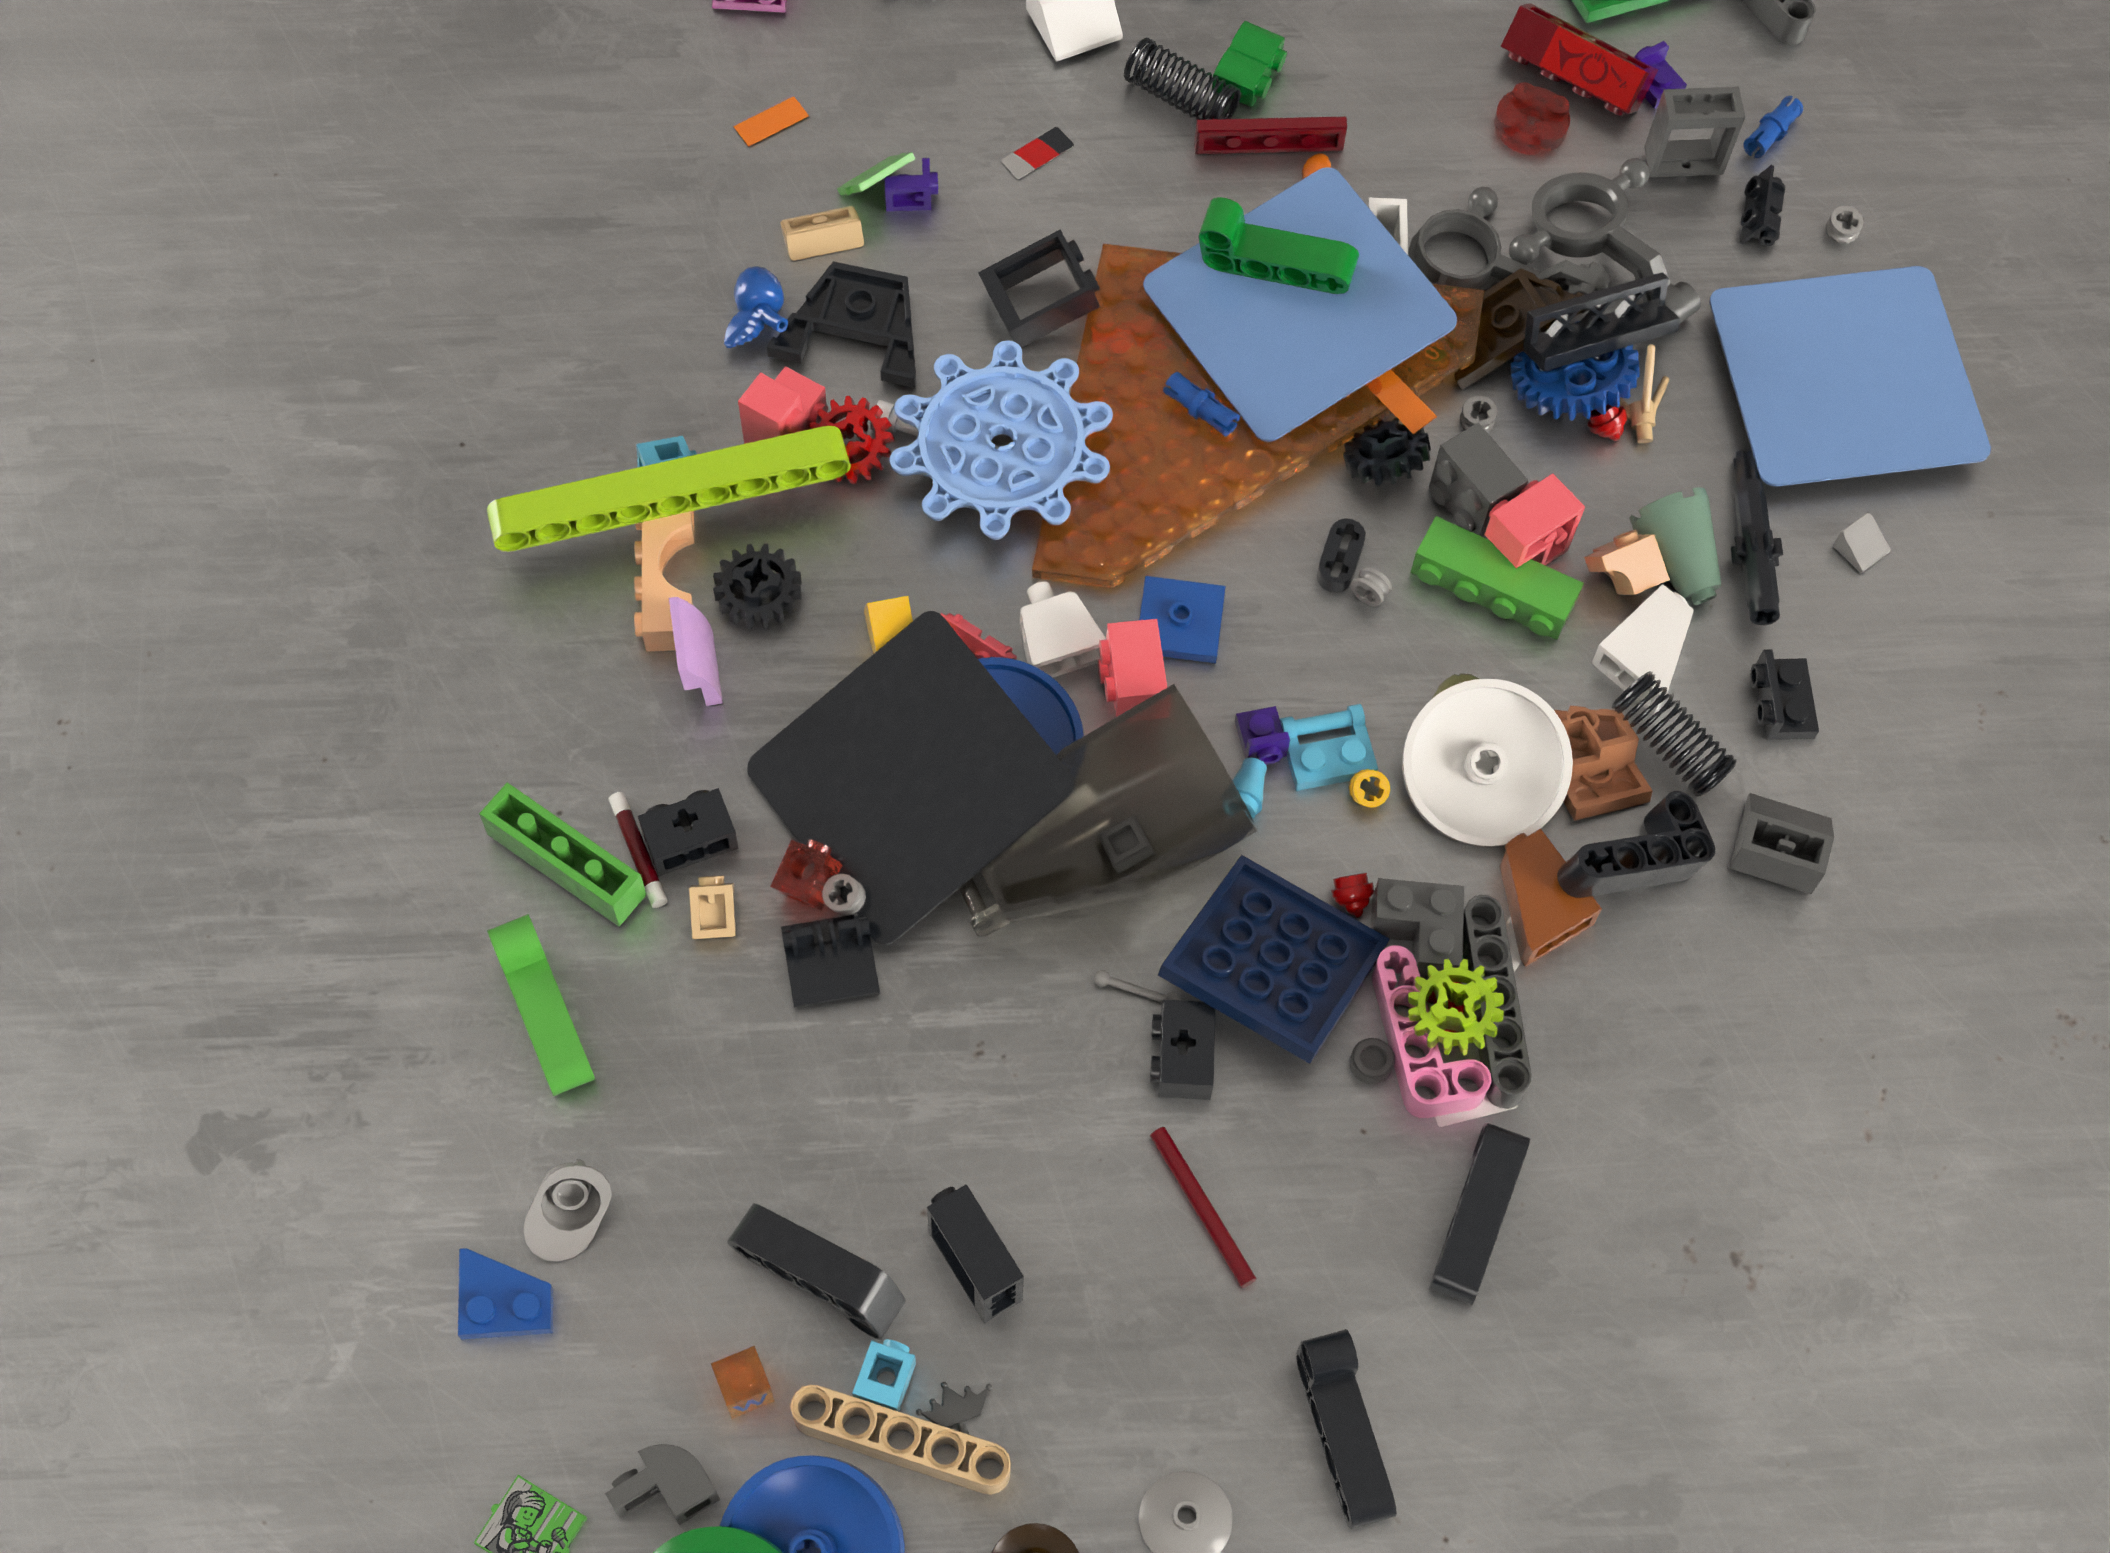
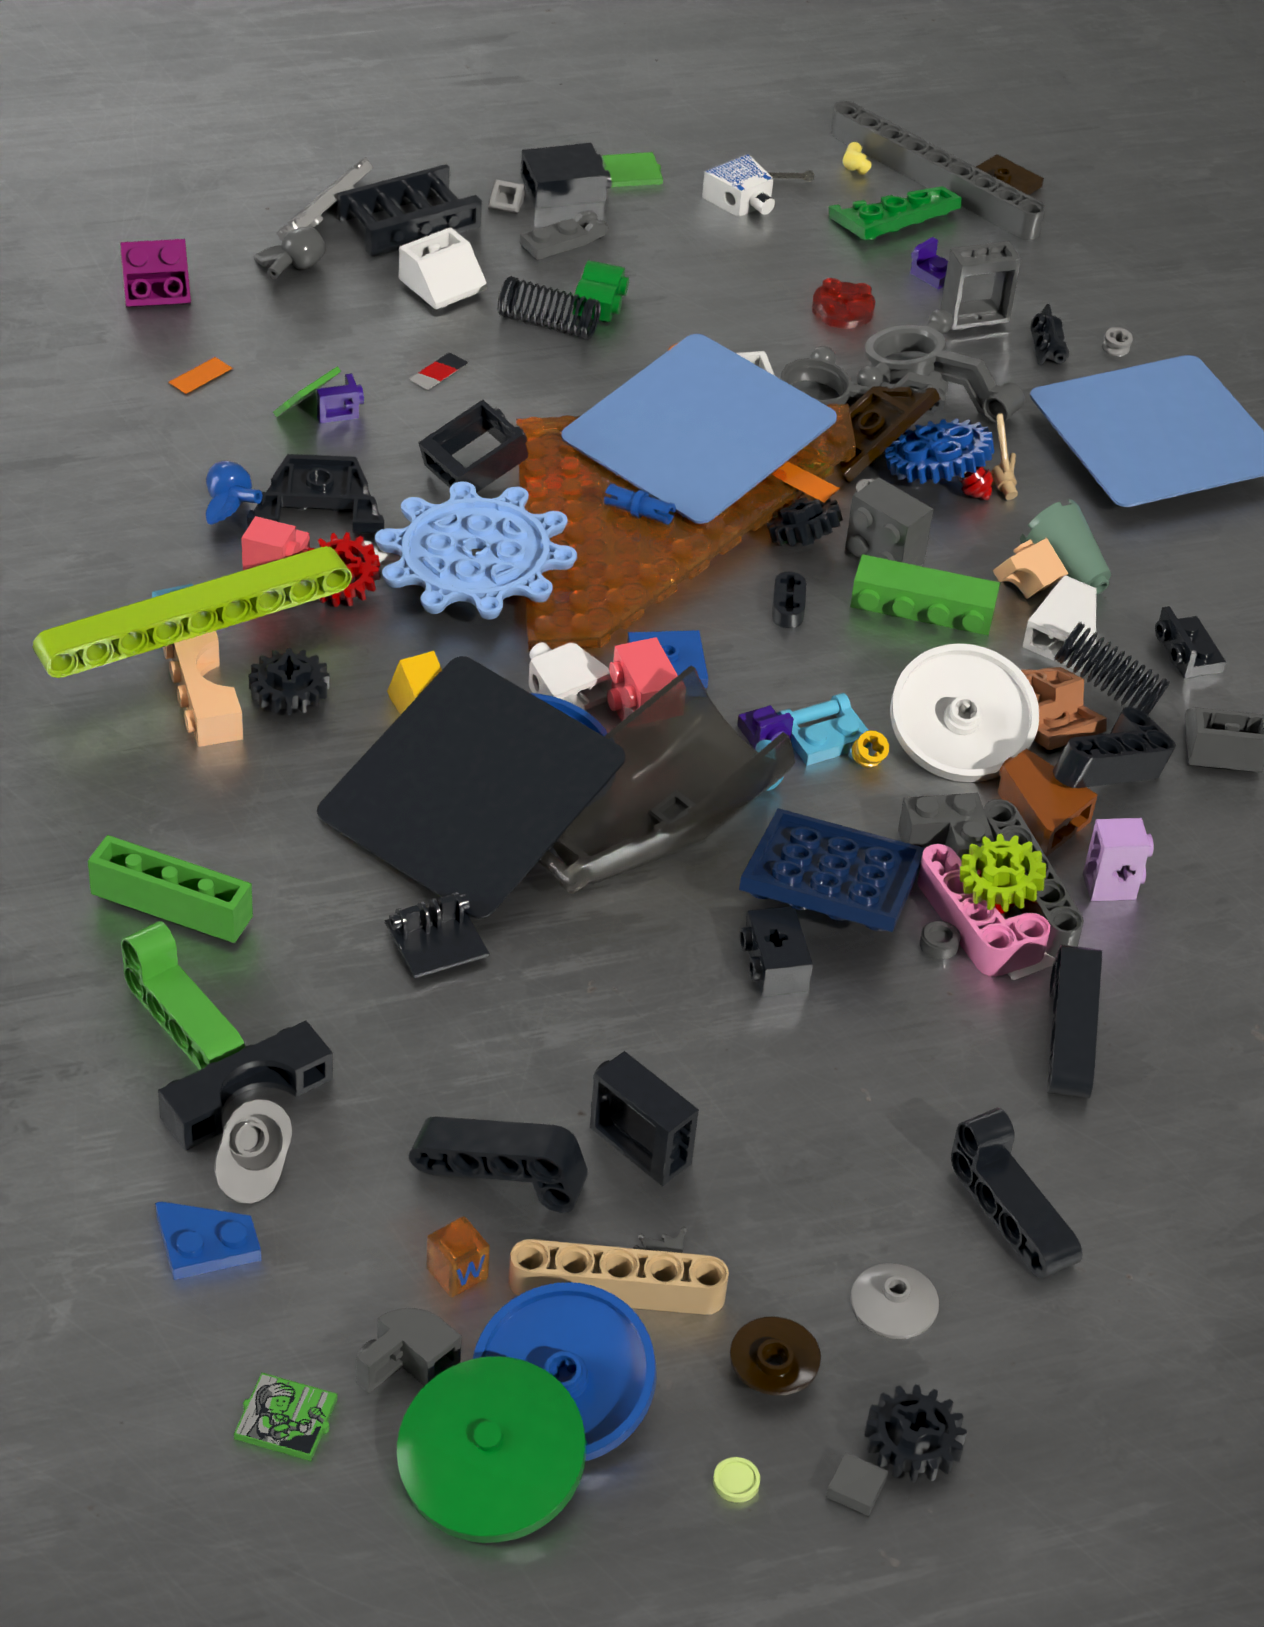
camera: 15 degrees left, 20 degrees down
dark red bar [608,792,668,908] -> none
black brick [638,788,739,877] -> none
lavender slope [669,597,723,706] -> none
tan bracket [689,875,736,939] -> none
clear red brick [770,839,842,911] -> none
tan slope [780,206,864,261] -> none
light grey bush [822,874,866,916] -> none
medium azure brick [852,1339,916,1412] -> none
light grey hinge [1094,970,1181,1003] -> none
dark red bar [1150,1127,1257,1288] -> none
dark red tile [1194,116,1347,154] -> none
green beam [1198,197,1359,294] -> none
red plate [1331,873,1374,918] -> none
light grey bush [1350,567,1392,607] -> none
coral brick [1484,473,1585,568] -> none
brick [1500,3,1658,116] -> none
black fence [1523,272,1680,371] -> none
black piece [1730,449,1783,625] -> none
blue pin [1743,96,1803,158] -> none
light grey slope [1833,512,1891,573] -> none
none -> black arch [158,1020,333,1151]
none -> lavender brick [1083,818,1153,901]

